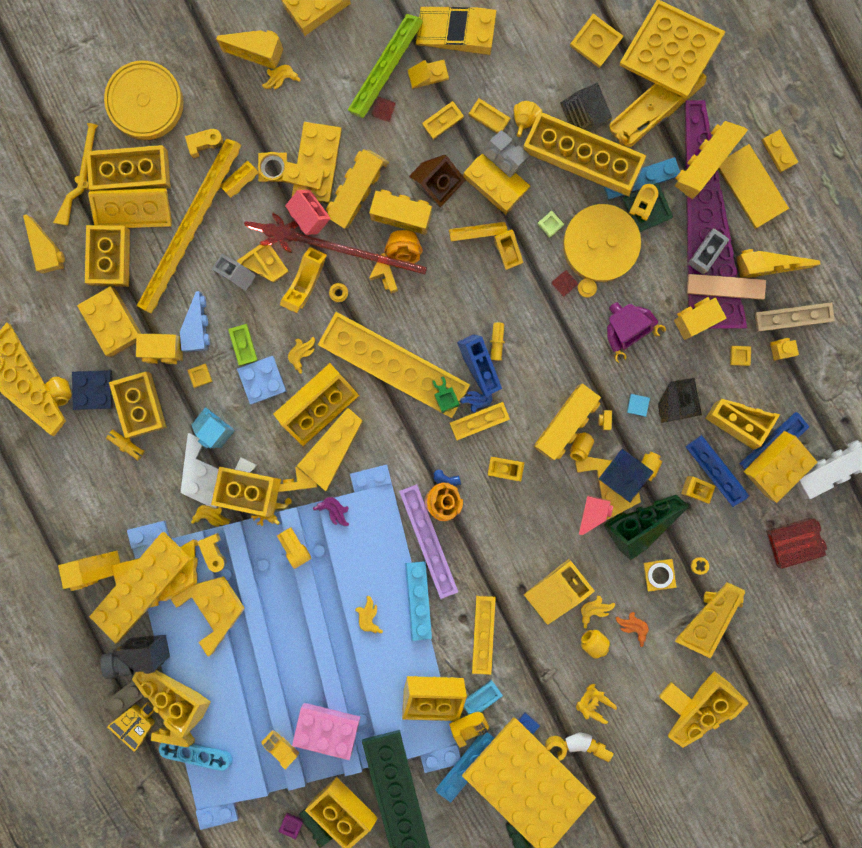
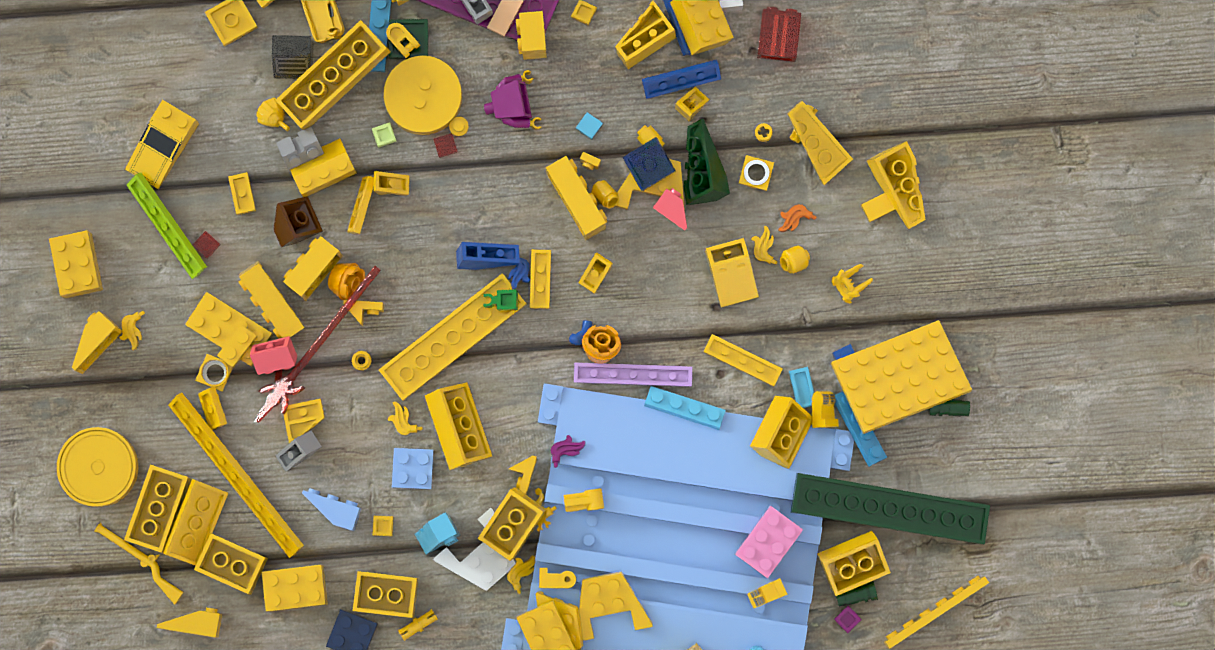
camera: 70 degrees left, 5 degrees down
yellow brick [136,334,183,364] -> none
yellow leg [185,129,223,158] -> none
lime plate [228,324,258,366] -> none
yellow arch [280,247,327,313] -> none
yellow wedge [297,408,363,491] -> none
yellow piece [355,596,383,633] -> none
yellow slope [408,60,449,89] -> none
yellow tile [468,98,511,133] -> none
yellow axle [490,322,505,361] -> none
yellow piece [545,732,614,762] -> none
clear smoke slope [658,378,702,423] -> none

